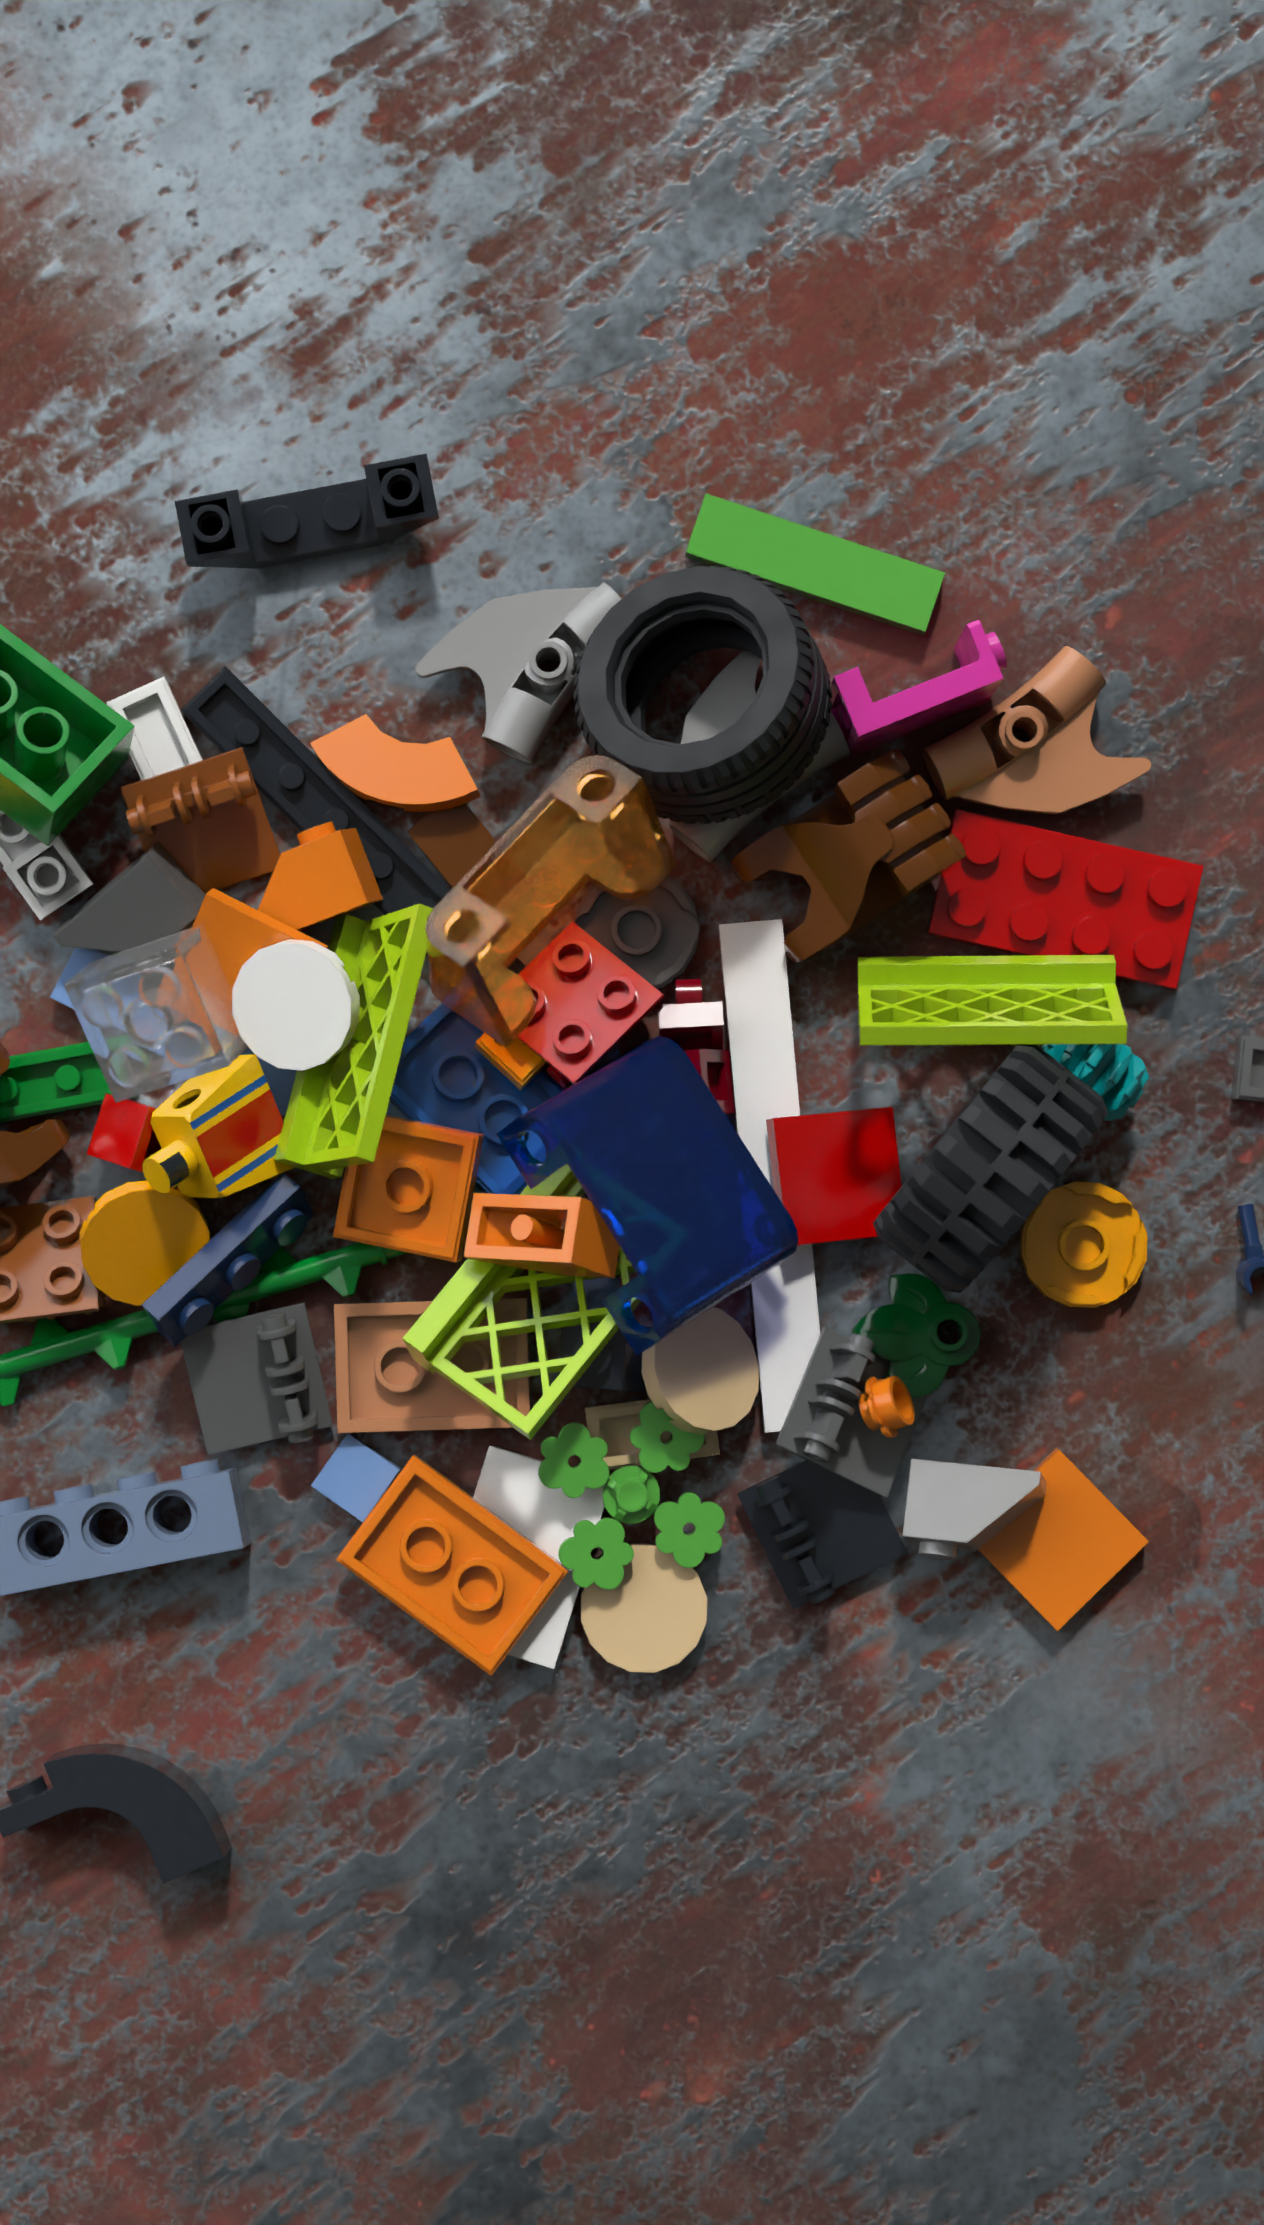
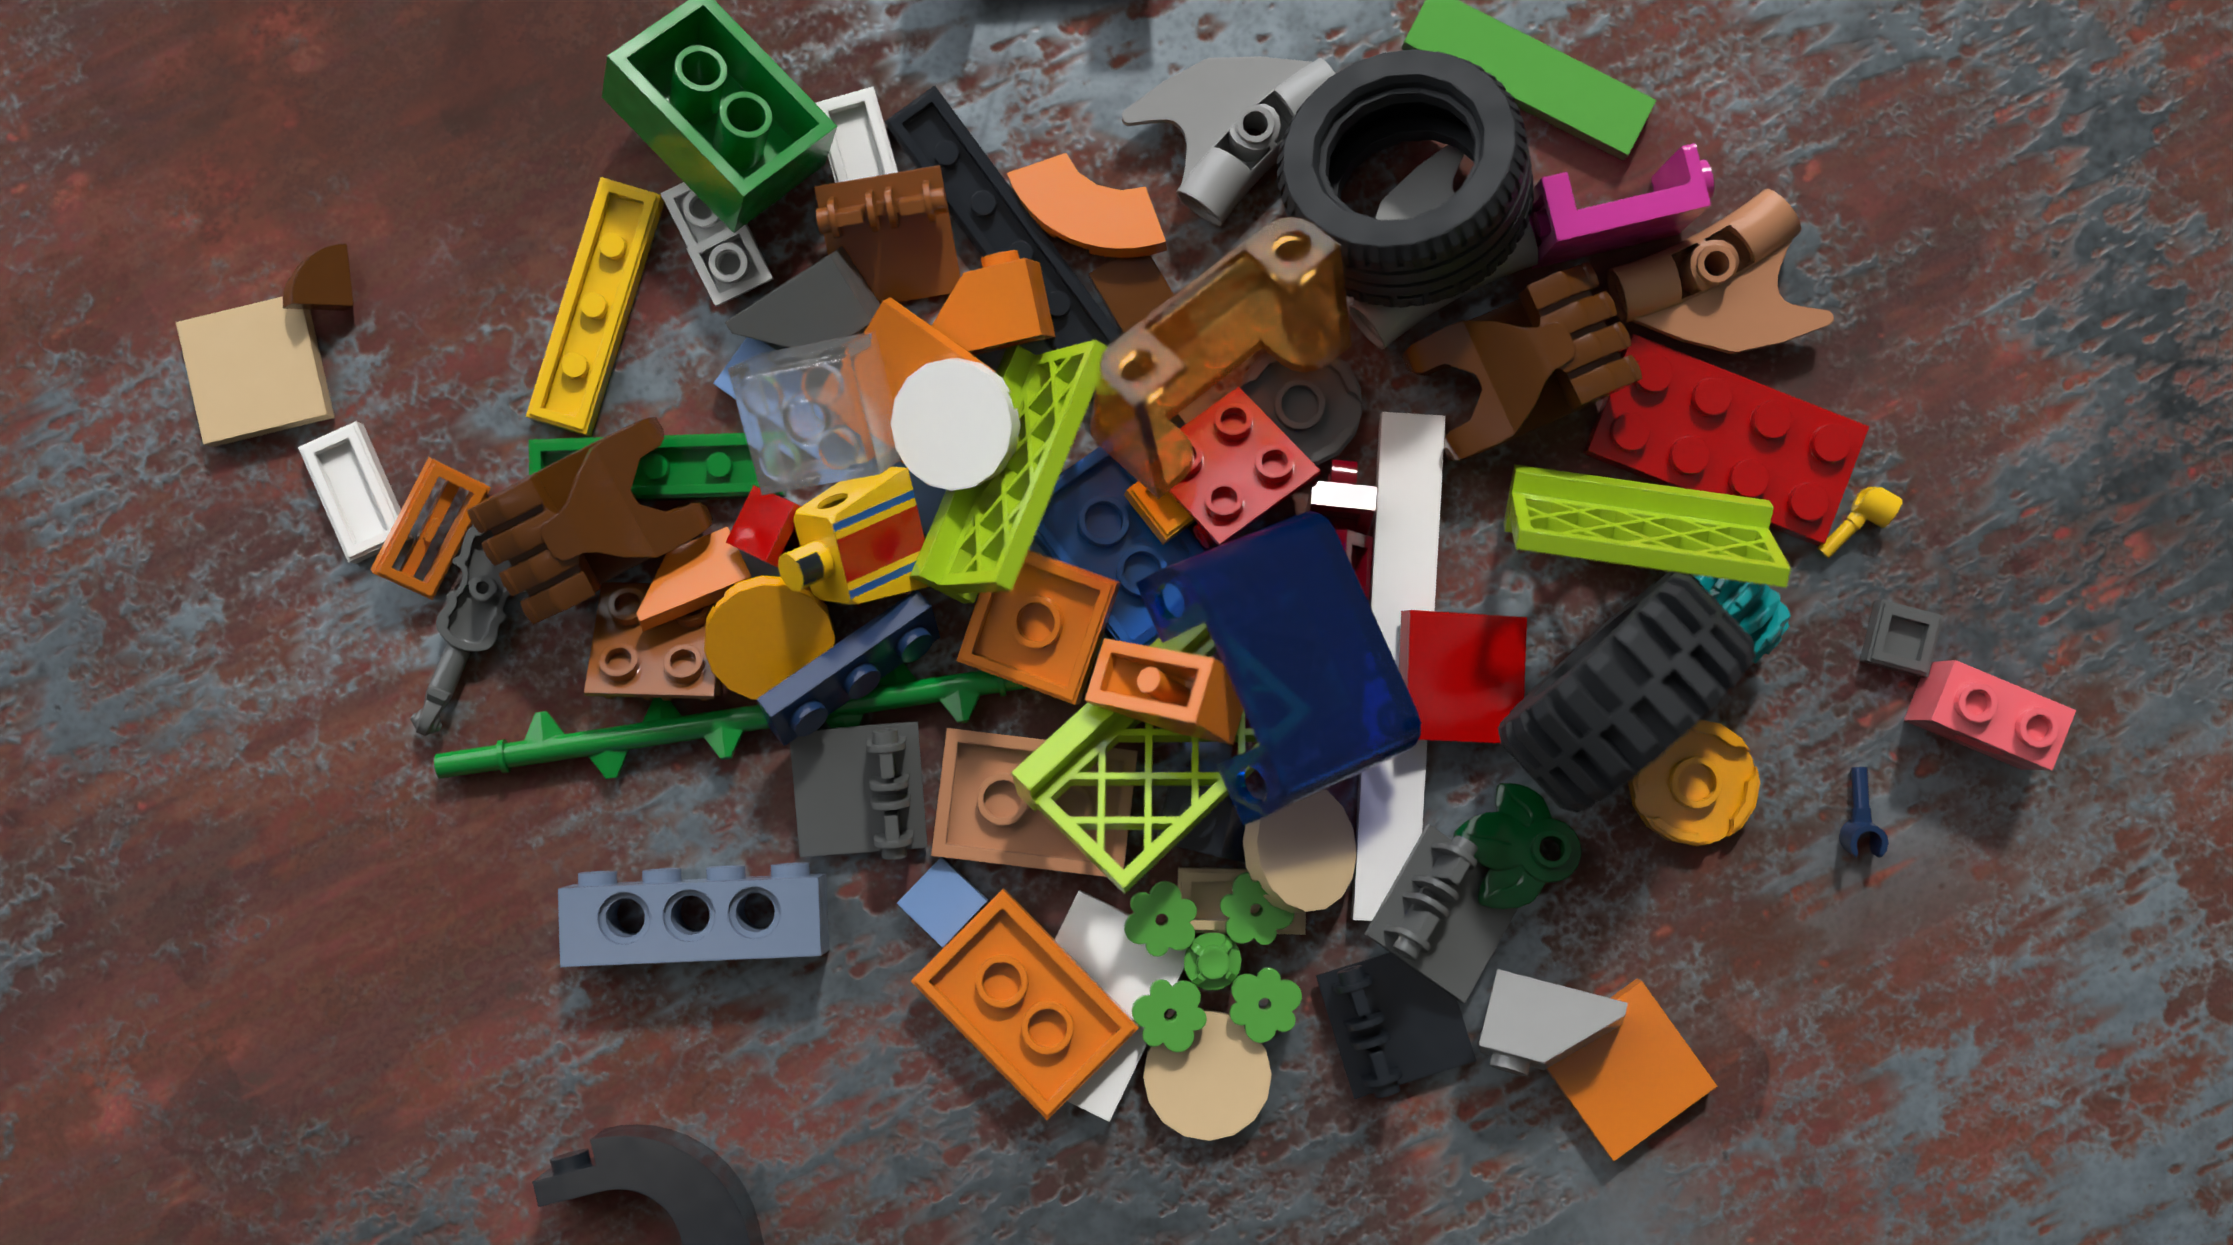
camera: 10 degrees right, 0 degrees up
orange plate [859,1375,915,1438] -> none
none -> orange tile [636,527,752,632]
none -> yellow hand [1817,487,1902,559]

